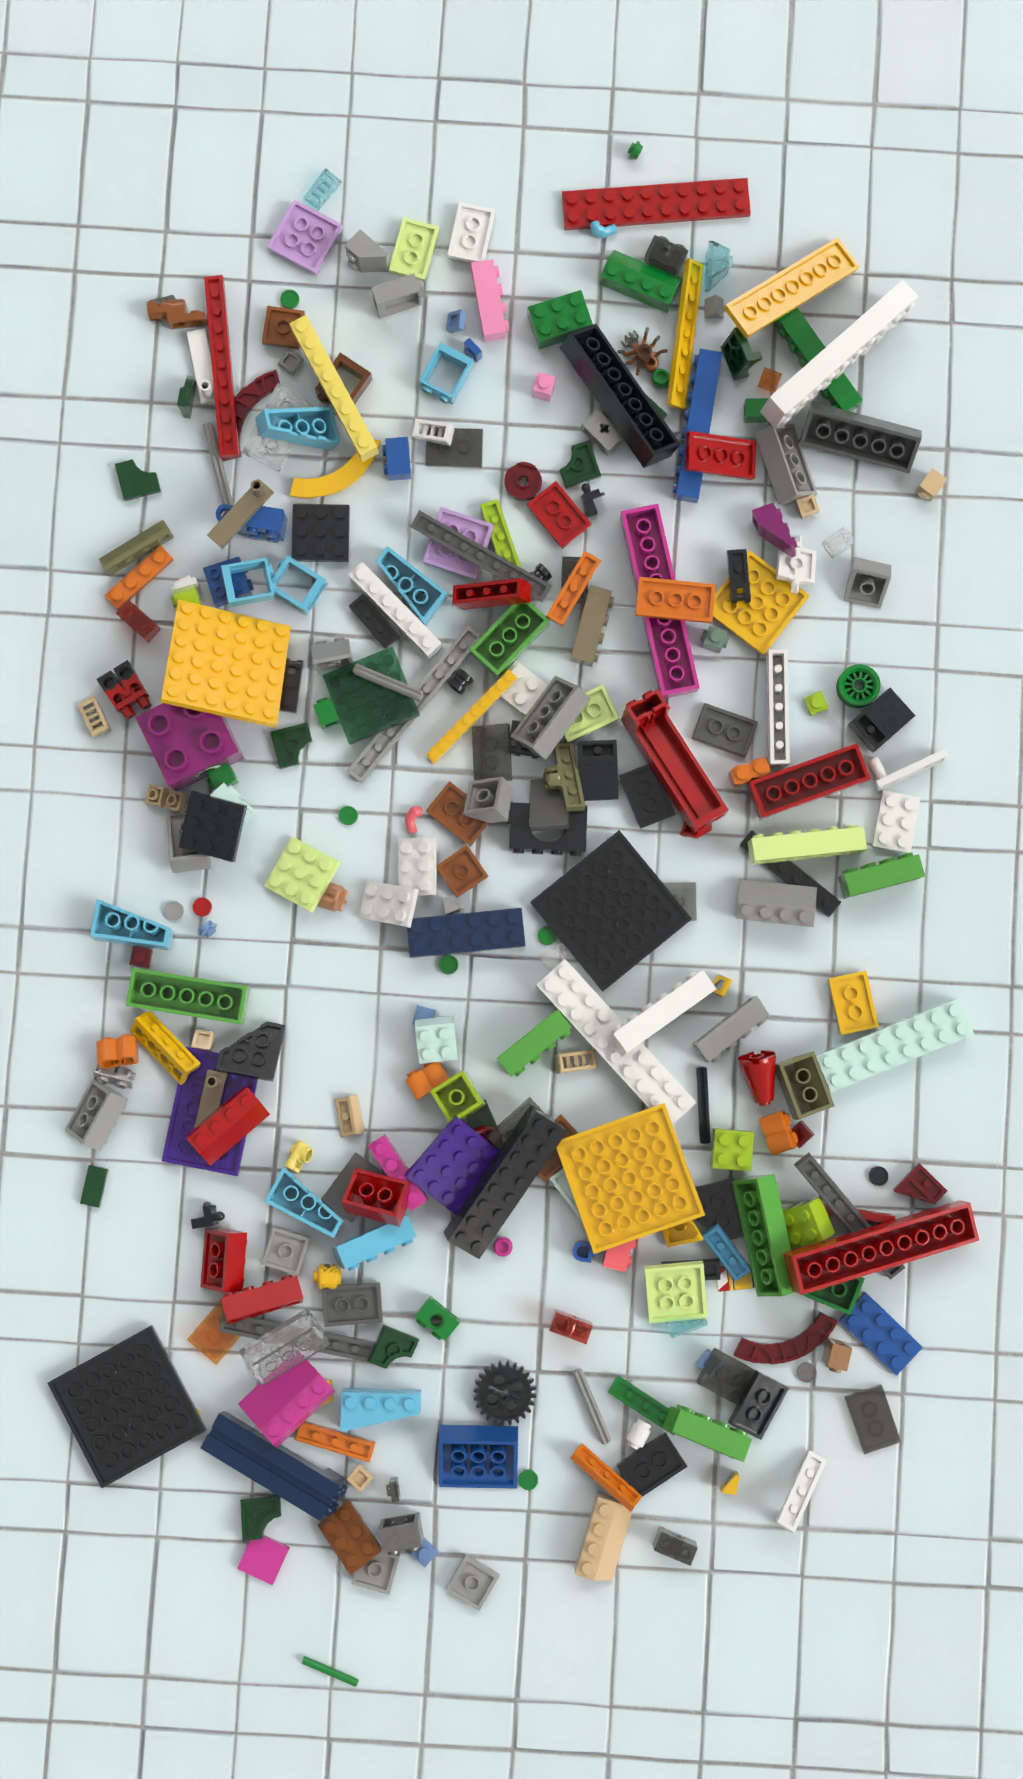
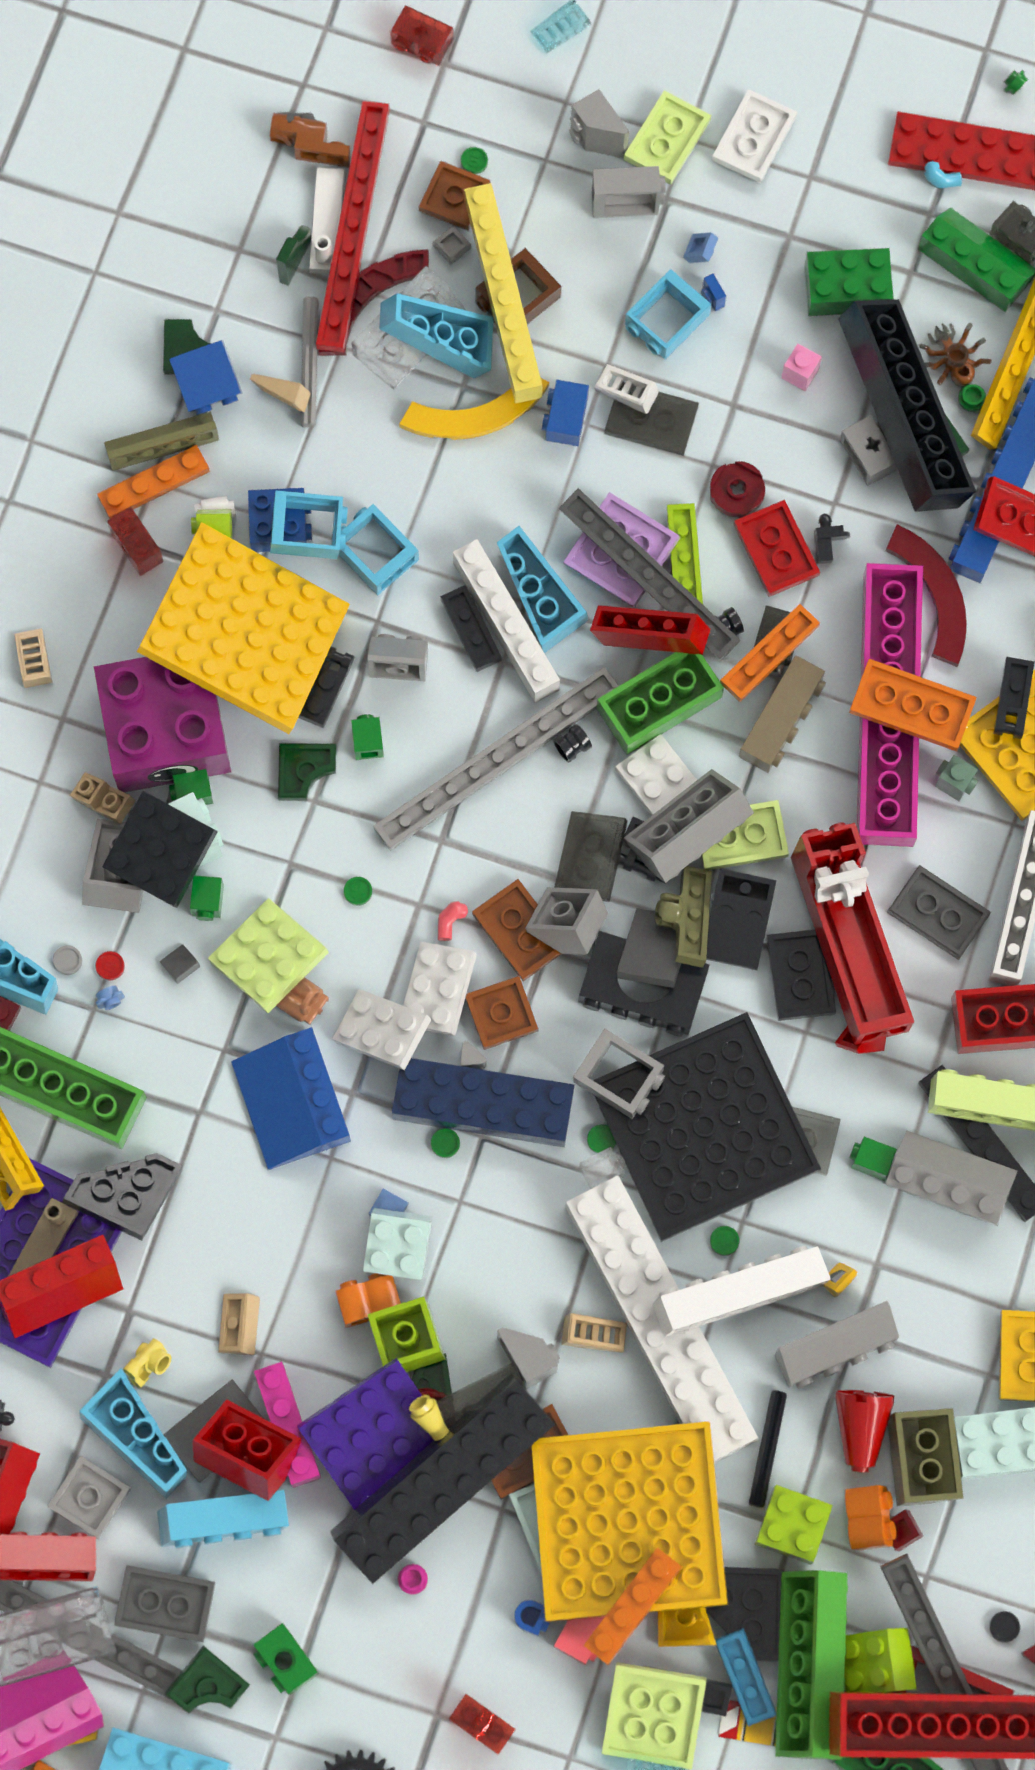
camera: 15 degrees right, 10 degrees down
red hips [96,660,151,720] -> none
tan plate [191,1029,216,1052] -> none
dark tan piece [207,479,274,549] -> none
blue brick [216,504,288,543] -> none
lavender plate [267,199,343,276] -> none
black plate [292,504,350,562] -> none
yellow head [313,1264,341,1289] -> none
clear green plate [322,646,421,745] -> none
light grey axle [353,664,424,701] -> none
yellow piece [426,669,518,764] -> none
bright pink brick [471,259,509,342] -> none
bright green brick [497,1009,572,1077] -> none
dark green tile [559,440,601,489] -> none
orange brick [728,758,771,787] -> none
none -> flat silver slope [160,944,200,984]
none -> blue brick [169,340,243,415]
none -> green brick [190,876,224,921]
none -> blue slope [231,1027,351,1170]
none -> tan slope [250,374,311,412]
none -> clear red brick [390,5,454,66]
none -> light yellow cone [409,1395,449,1441]
none -> light grey slope [497,1328,560,1389]
none -> light grey window [573,1028,665,1119]
none -> orange plate [583,1547,682,1665]
none -> green piece [710,1226,740,1256]
none -> white hips [814,860,869,907]
none -> green brick [849,1136,897,1181]
none -> dark red tile [886,524,967,667]

